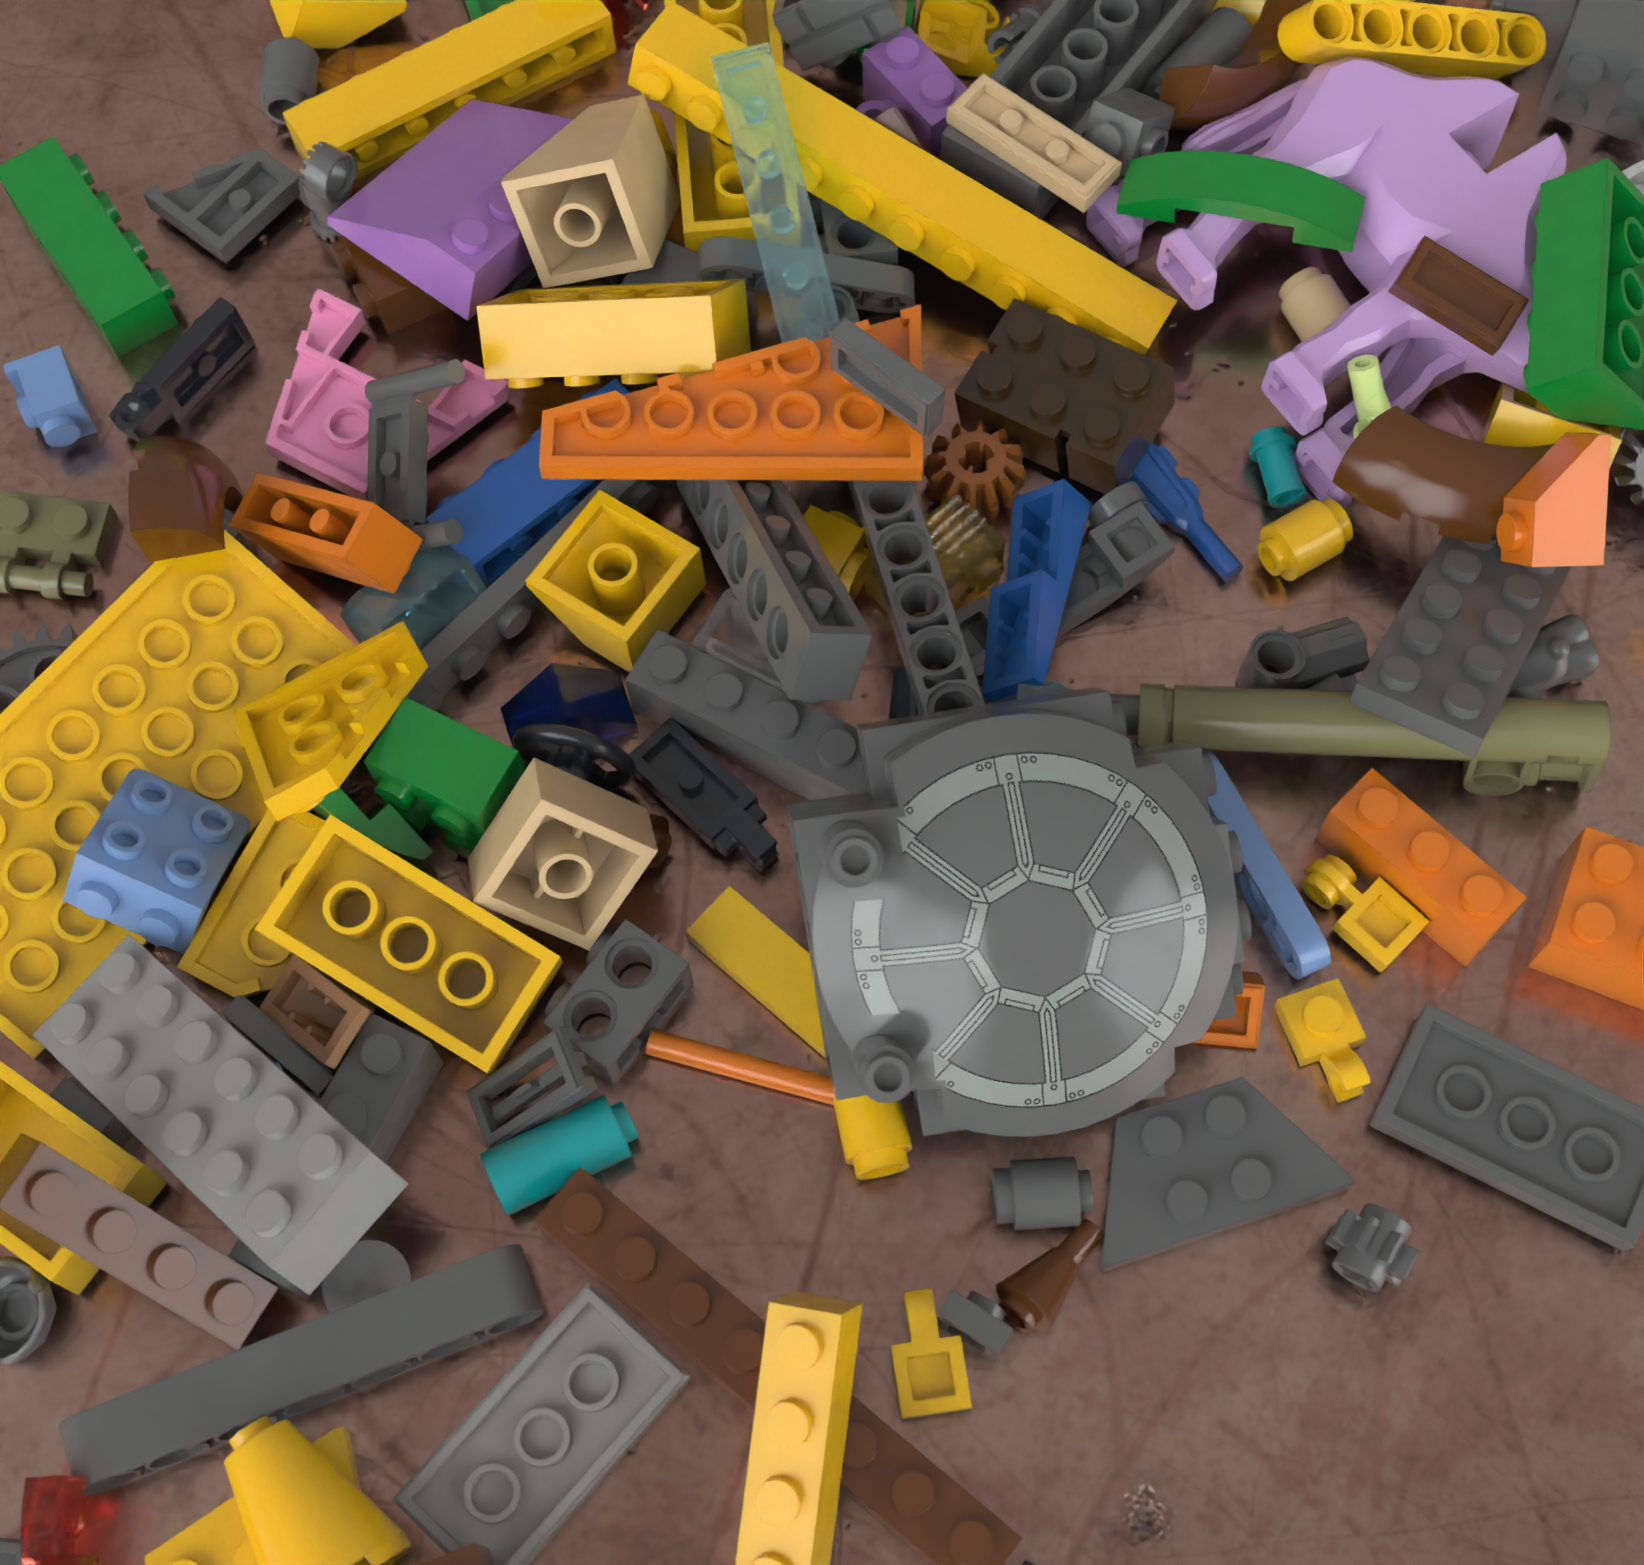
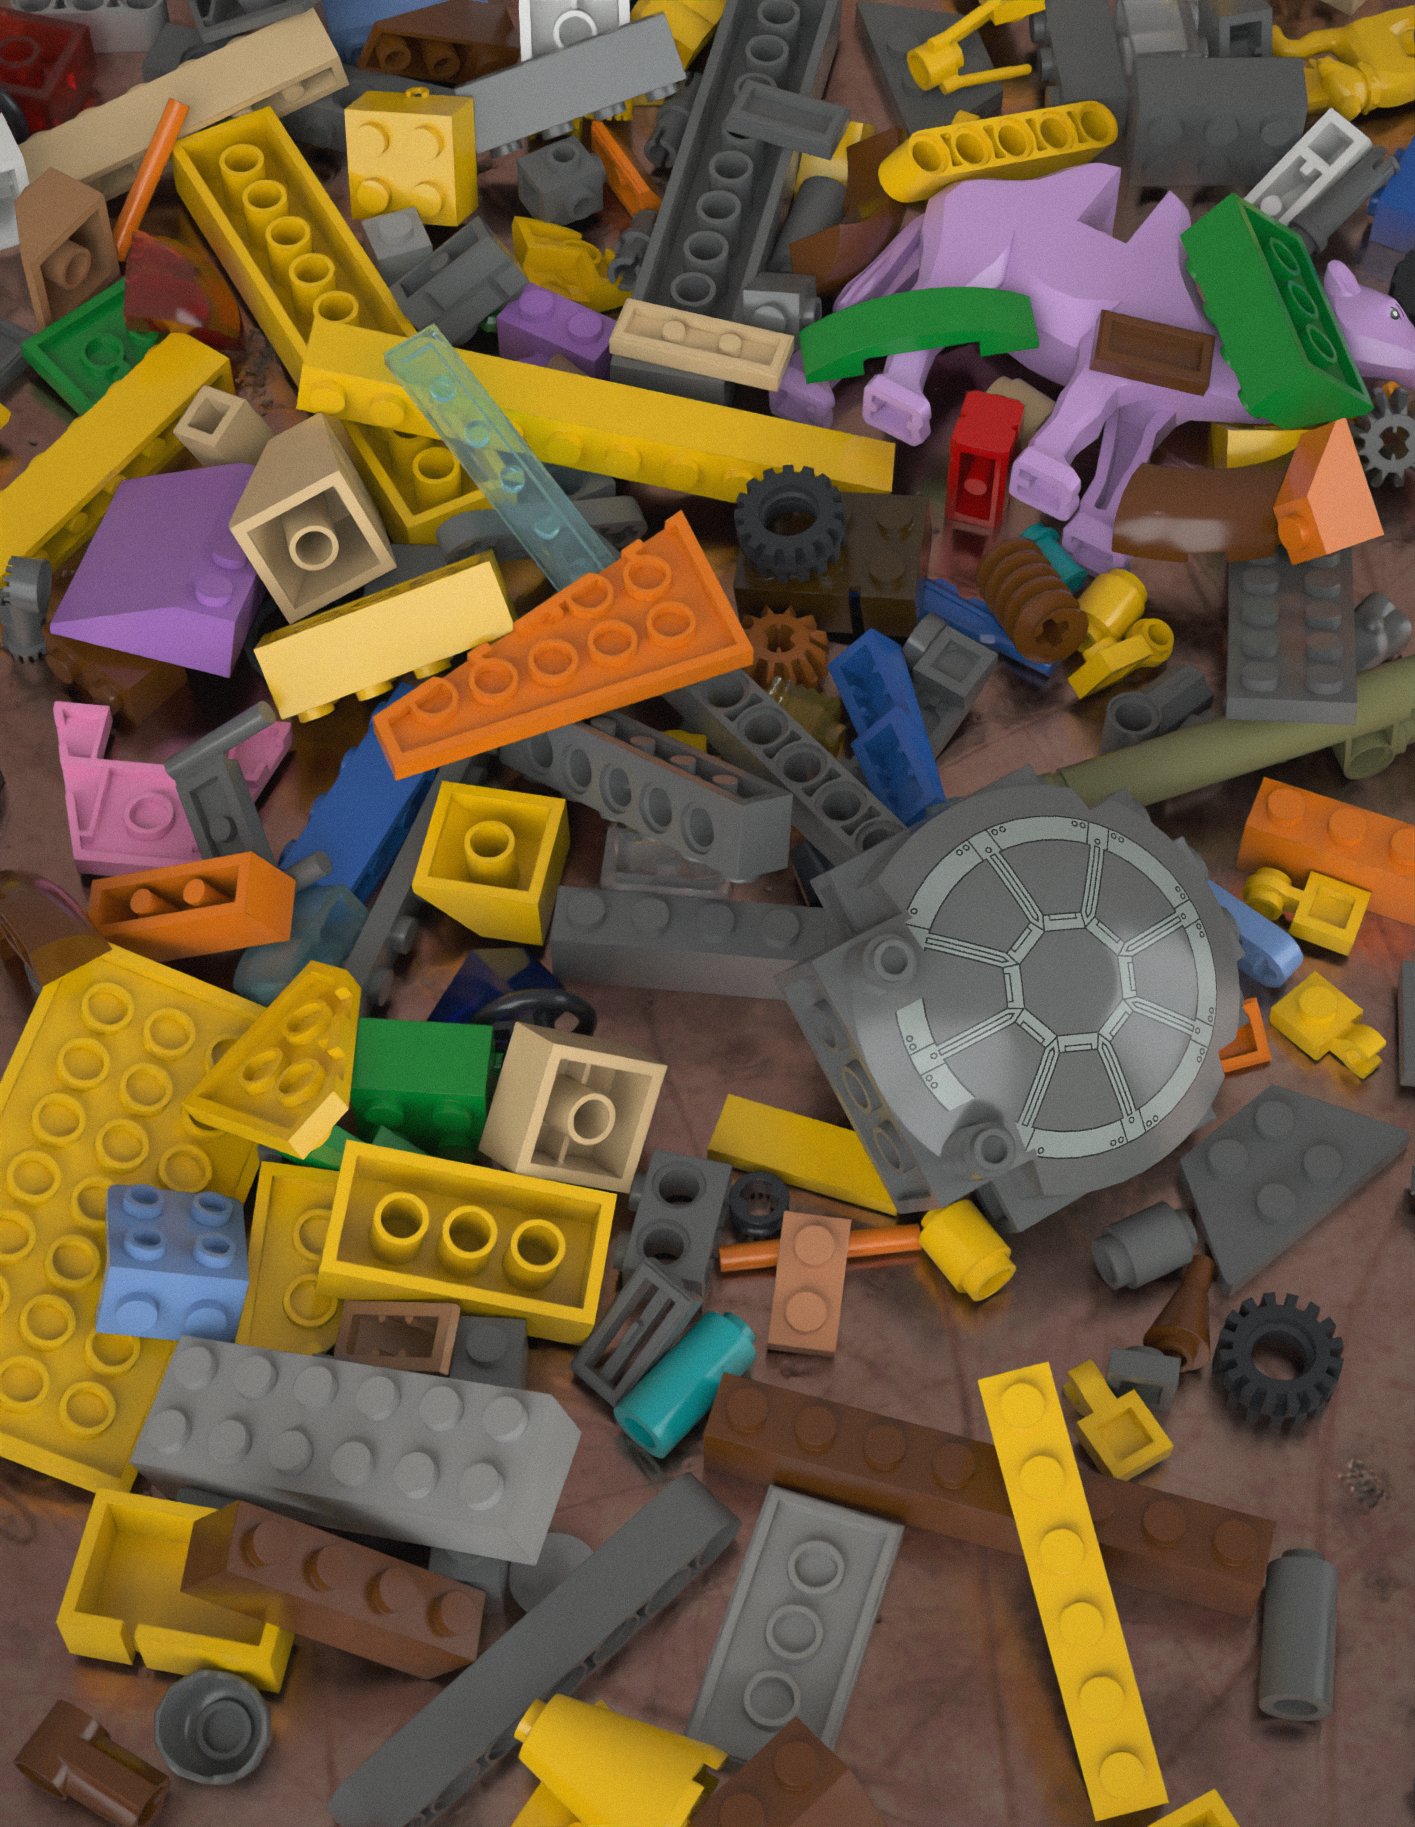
camera: 25 degrees left, 10 degrees down
black hinge [629,718,779,872] -> none
dark grey tile [831,317,945,437] -> none
yellowish green arm [1347,354,1392,439] -> none
none -> tan brick [173,385,277,468]
none -> black bush [729,1171,790,1240]
none -> black tyre [734,465,847,583]
none -> nougat plate [766,1211,851,1358]
none -> red brick [944,390,1025,530]
none -> reddish brown piece [975,537,1089,664]
none -> yellow plate [1068,618,1174,699]
none -> black tyre [1212,1292,1344,1429]

